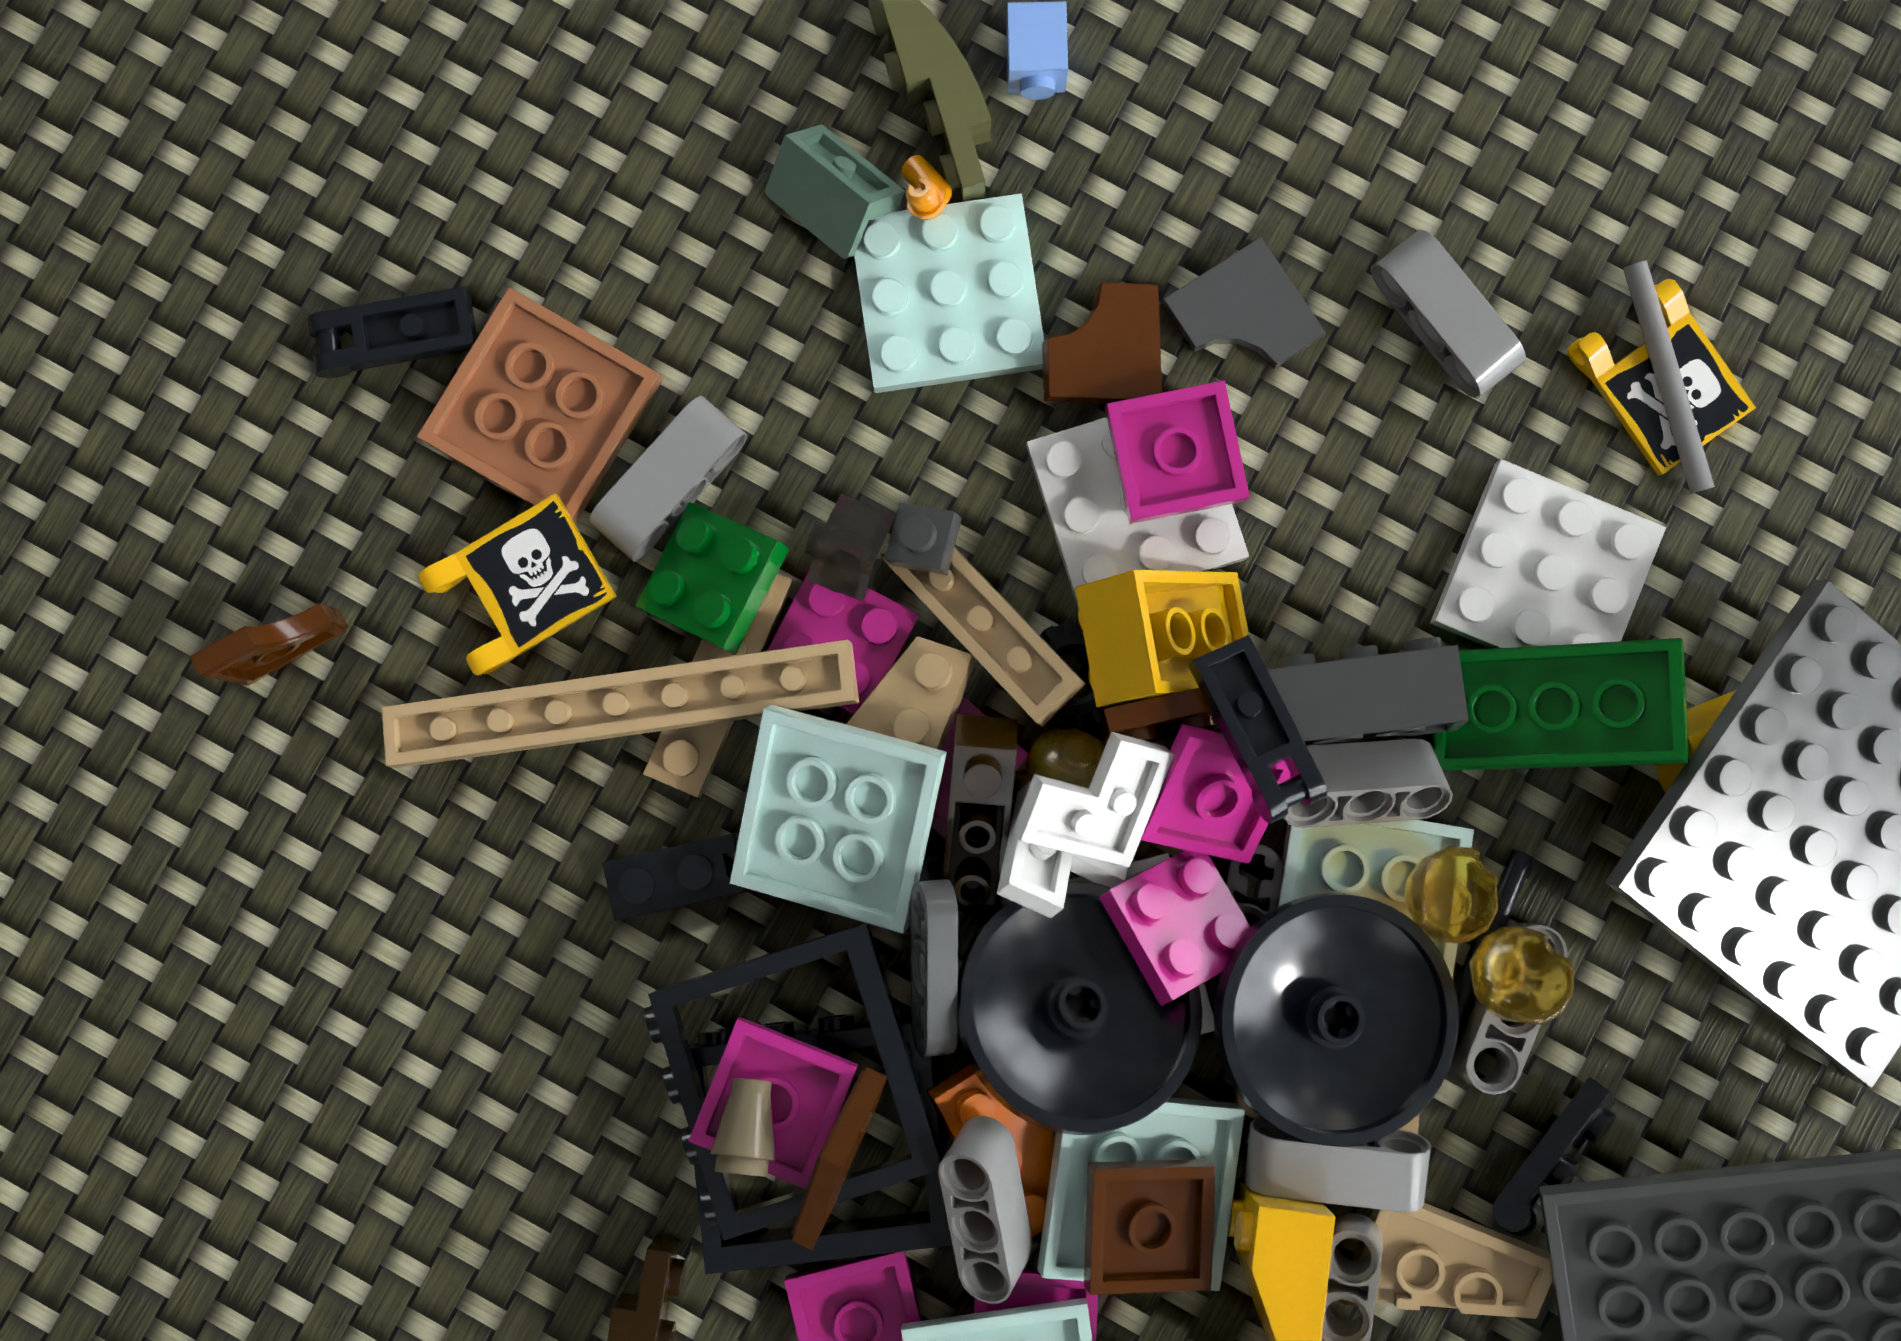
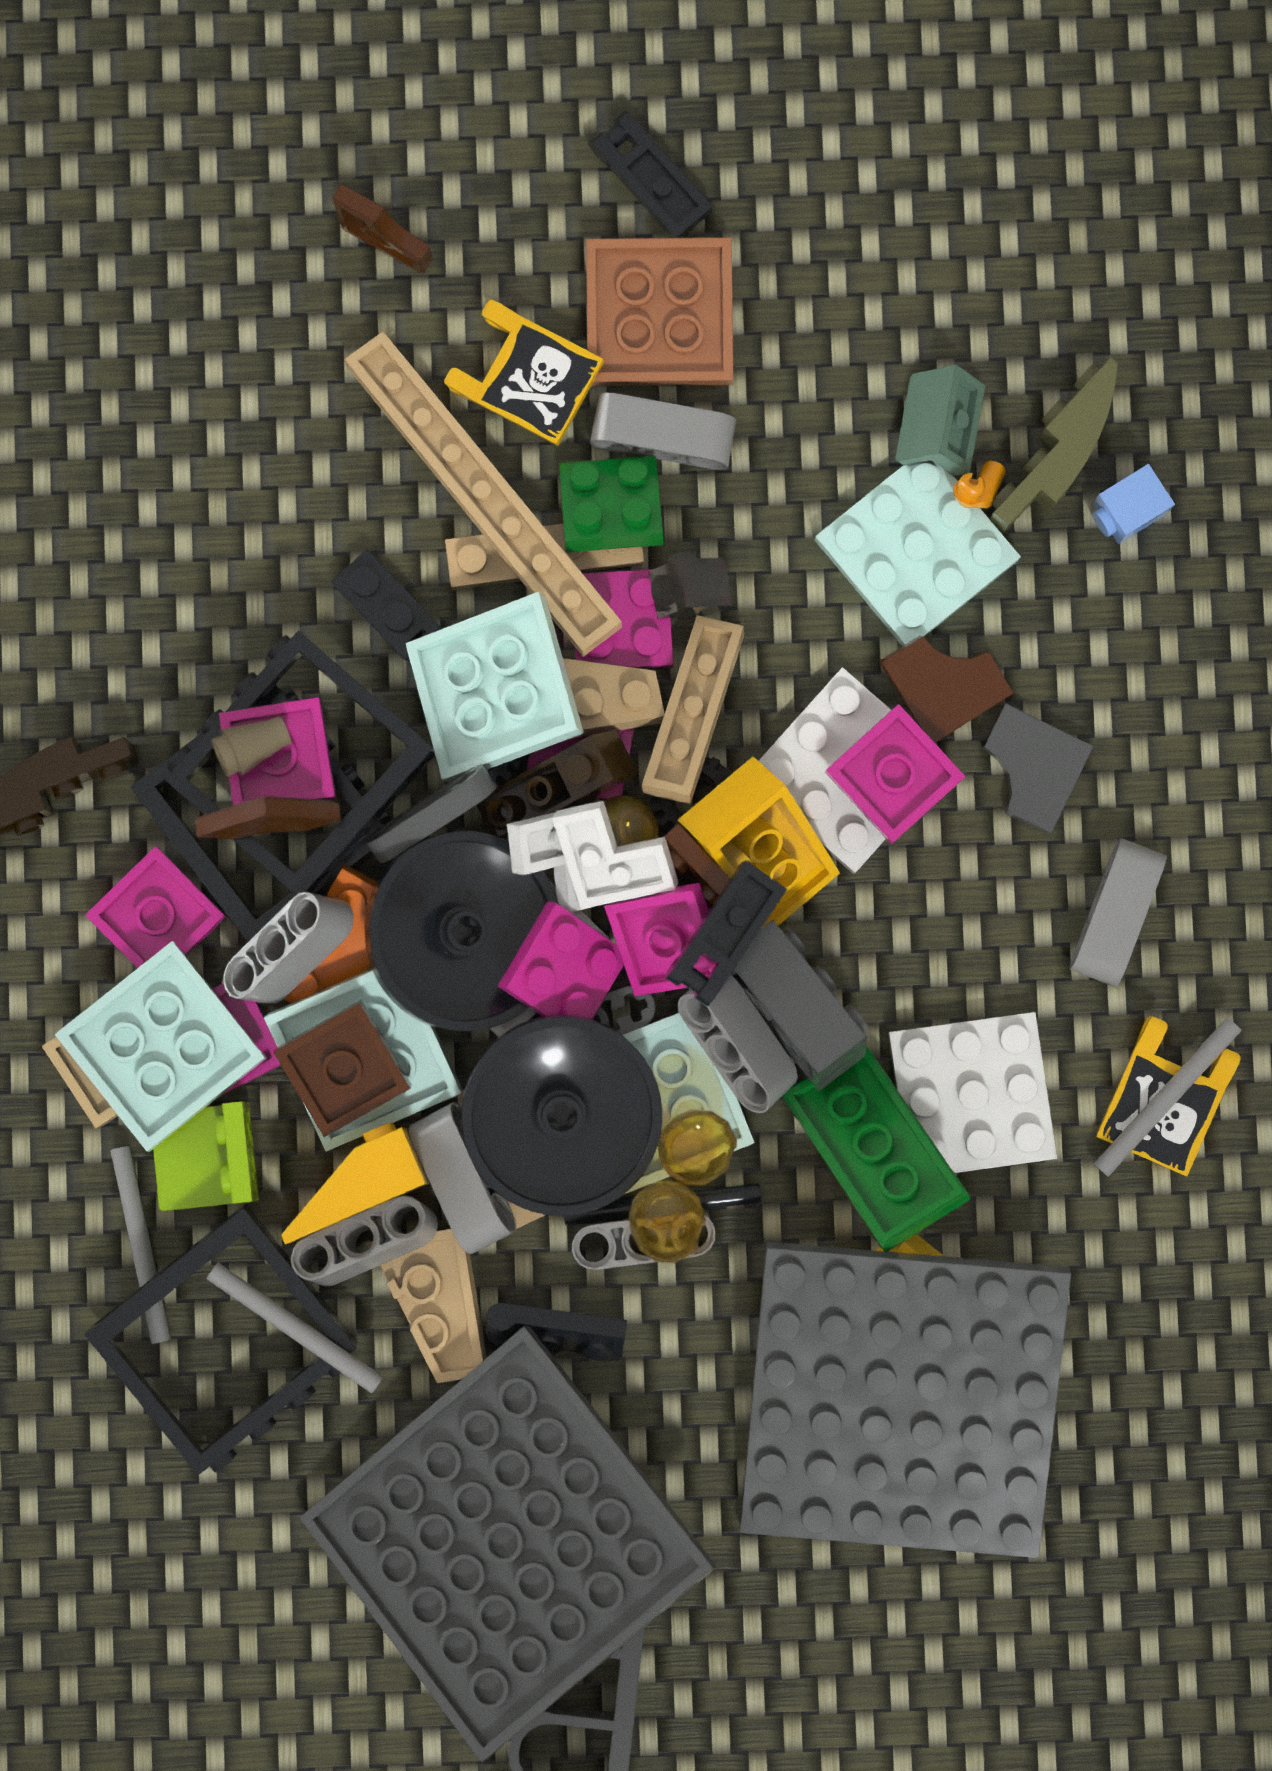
camera: 55 degrees right, 0 degrees up
dark grey plate [885,503,962,575] -> none

